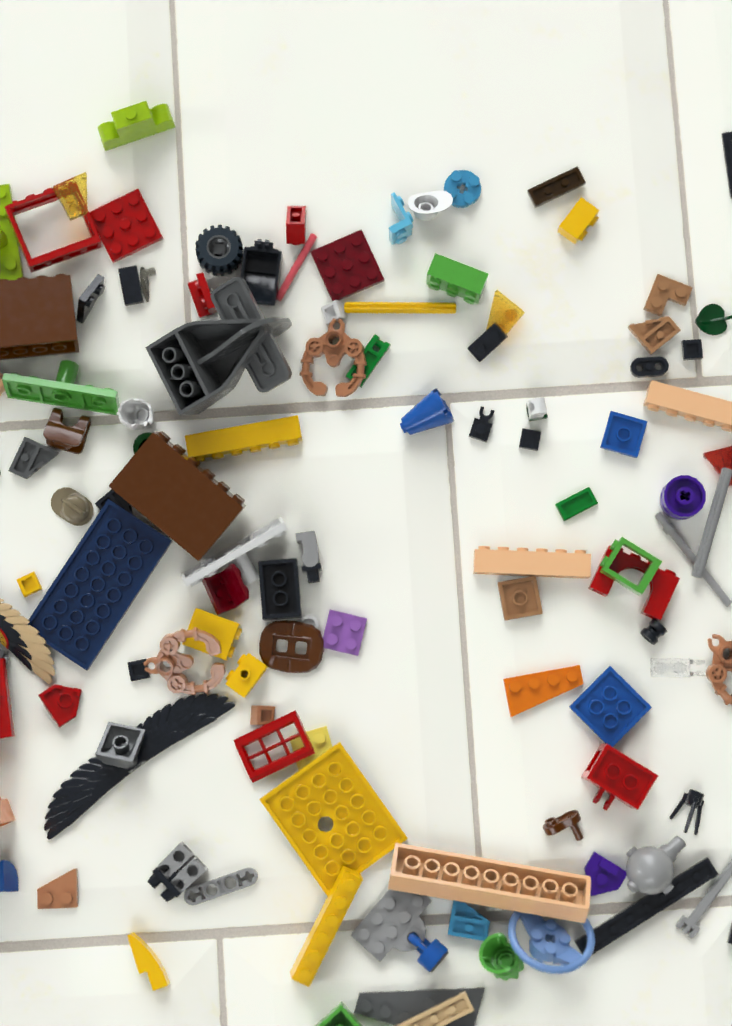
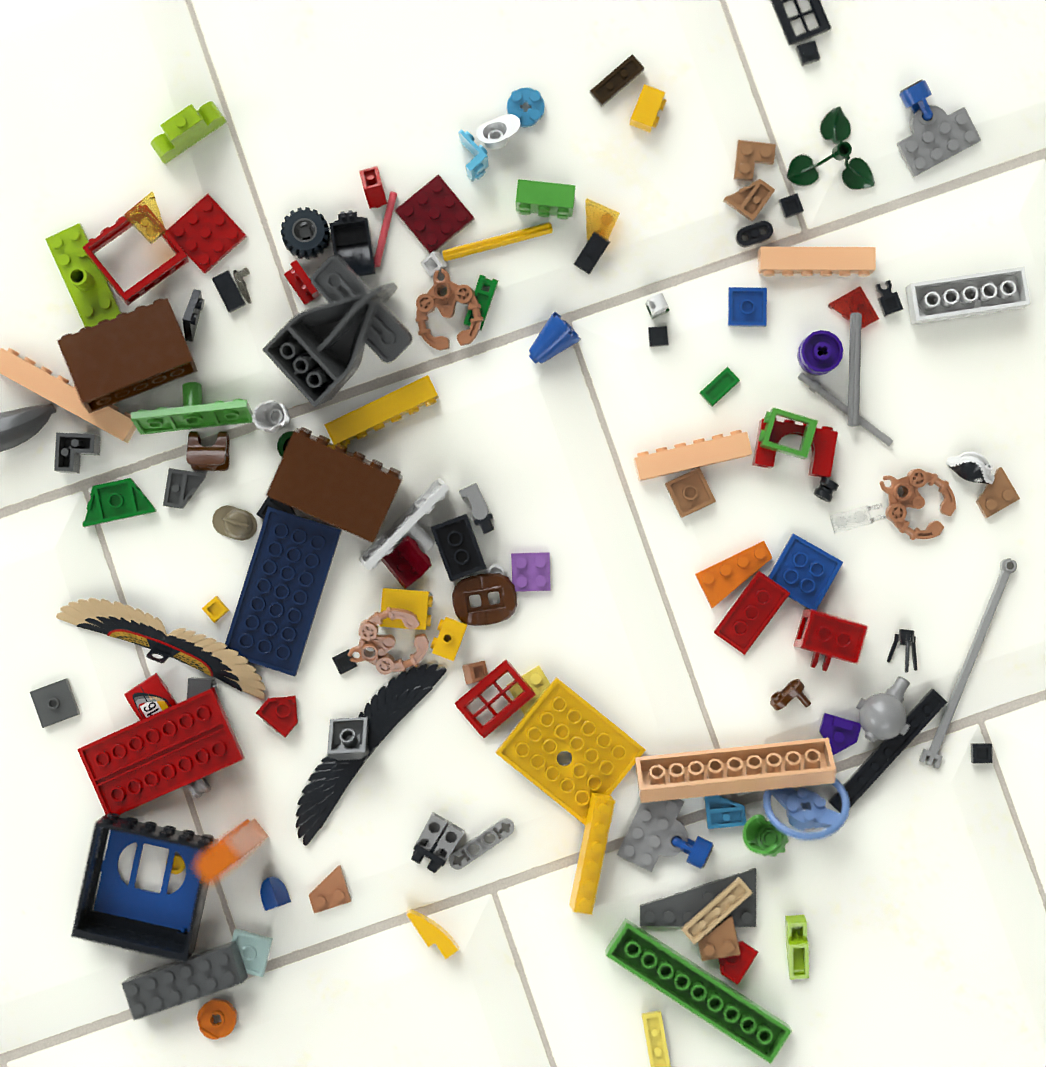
camera: 15 degrees left, 5 degrees up
black plate [468,406,495,443] -> none
none -> red tile [713,570,790,655]

